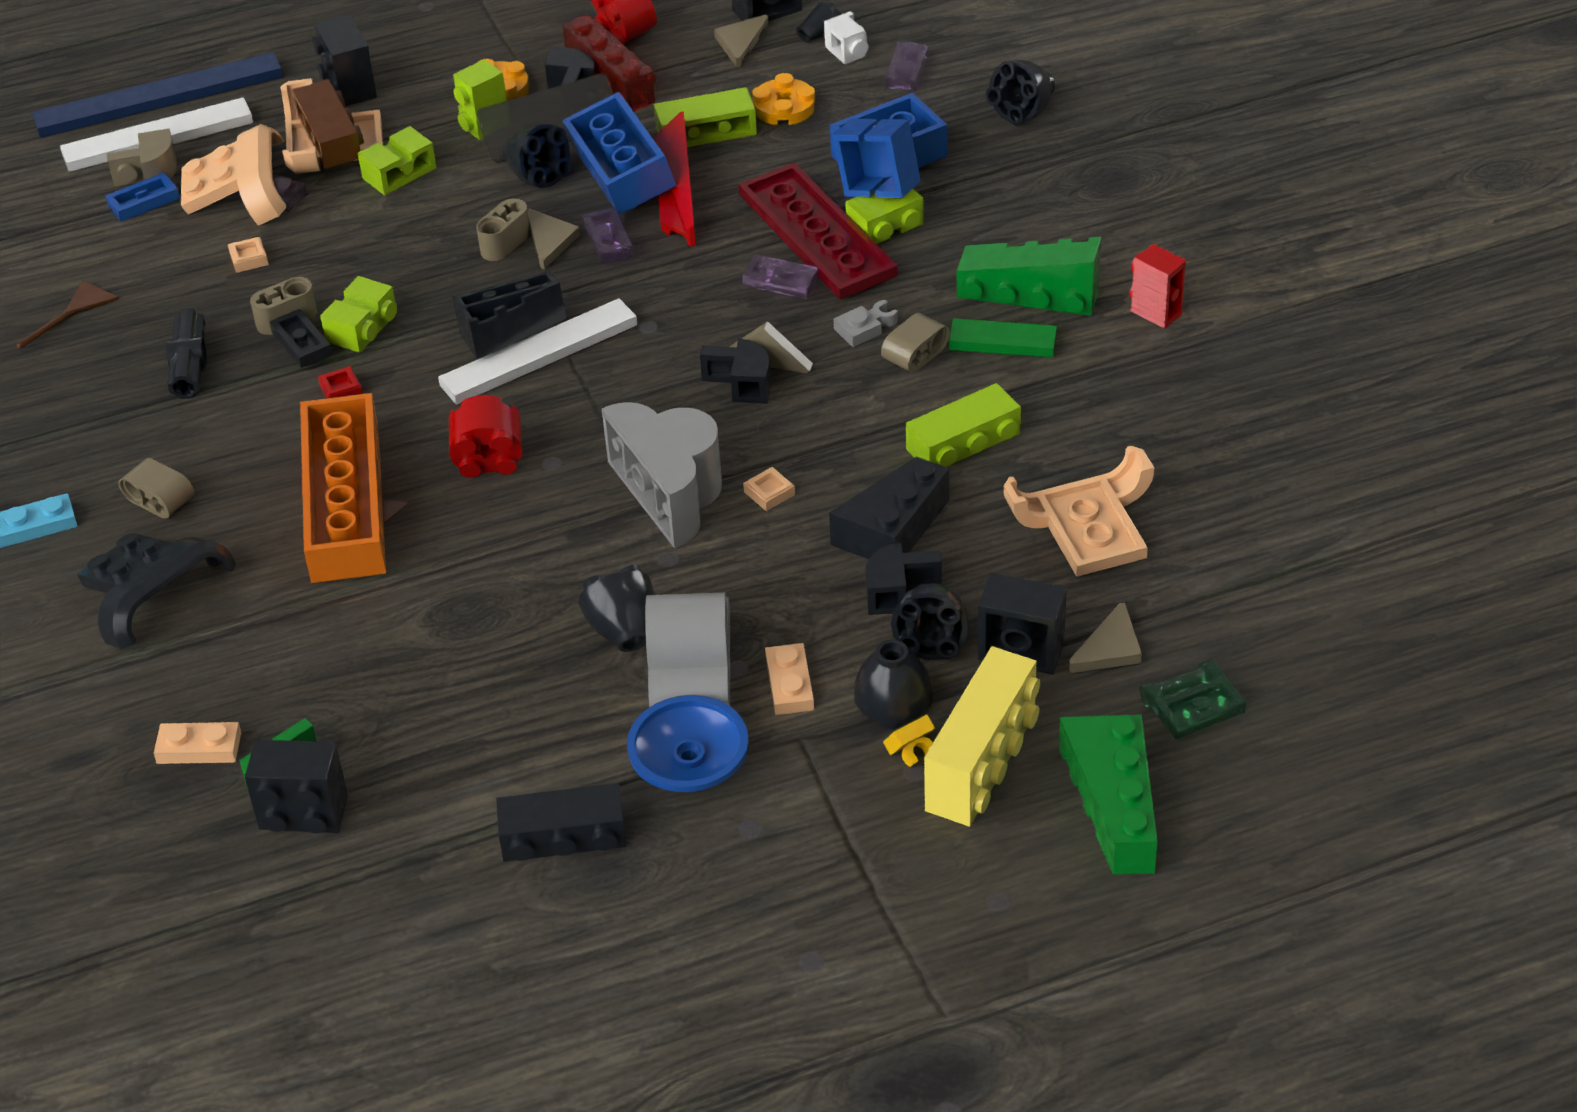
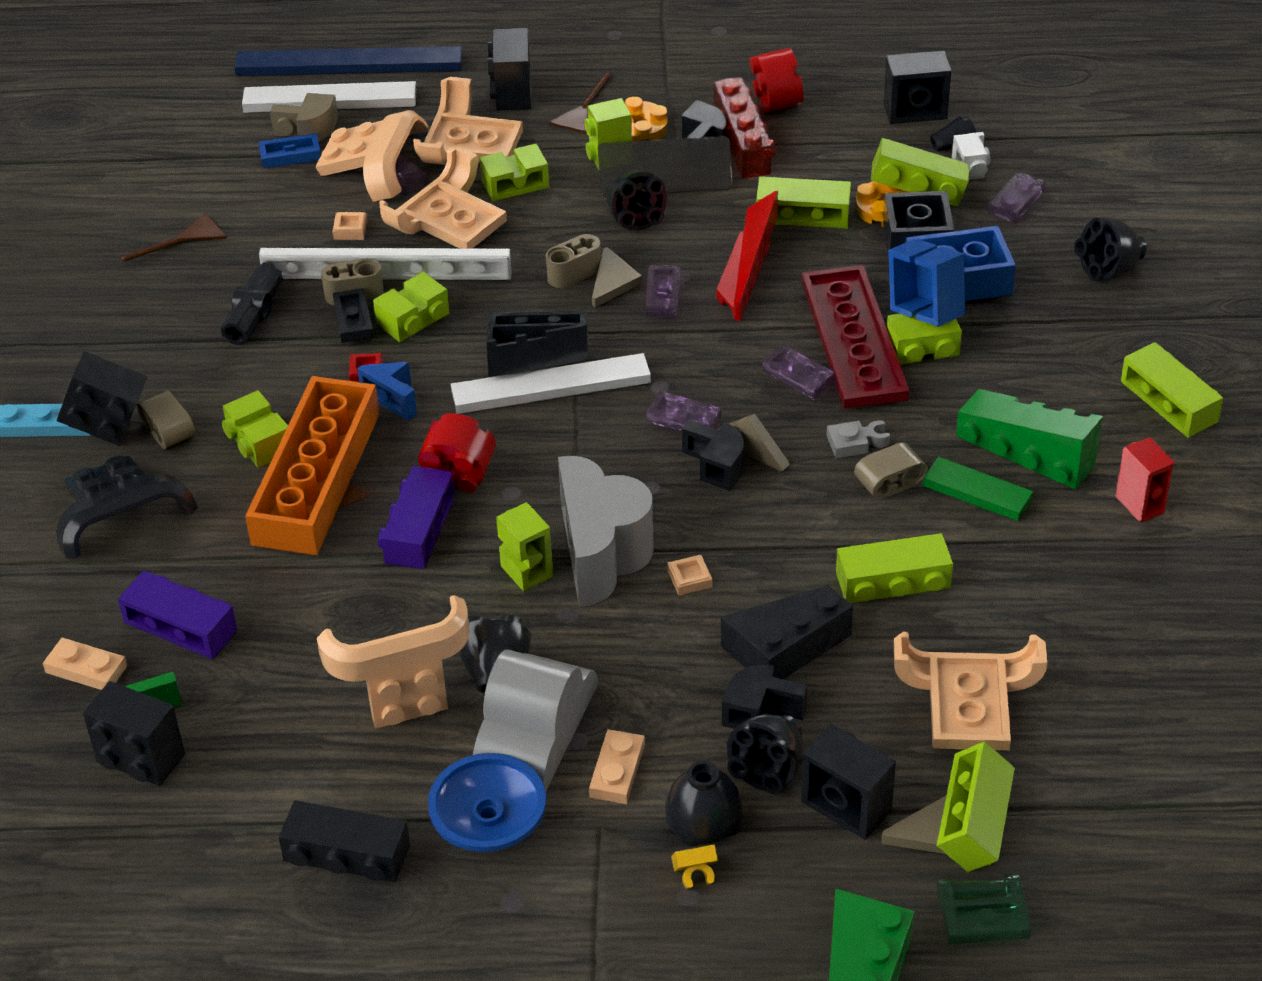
camera: 20 degrees right, 0 degrees up
reddish brown brick [292,79,364,169] -> none
blue brick [562,92,677,215] -> none
dark tan tile [714,15,768,67] -> none
light yellow brick [924,646,1040,827] -> none
none -> black brick [56,351,148,446]
none -> dark purple brick [118,570,237,659]
none -> lime brick [222,390,288,468]
none -> white tile [259,248,512,280]
none -> light nougat piece [317,595,470,729]
none -> blue slope [358,362,417,421]
none -> dark purple brick [378,466,455,569]
none -> light nougat piece [379,147,507,249]
none -> lime brick [496,502,553,592]
none -> piece [549,72,611,134]
none -> clear purple plate [647,391,722,431]
none -> lime brick [871,138,969,207]
none -> black brick [883,191,954,257]
none -> lime brick [936,741,1015,872]
none -> lime brick [1121,342,1223,438]

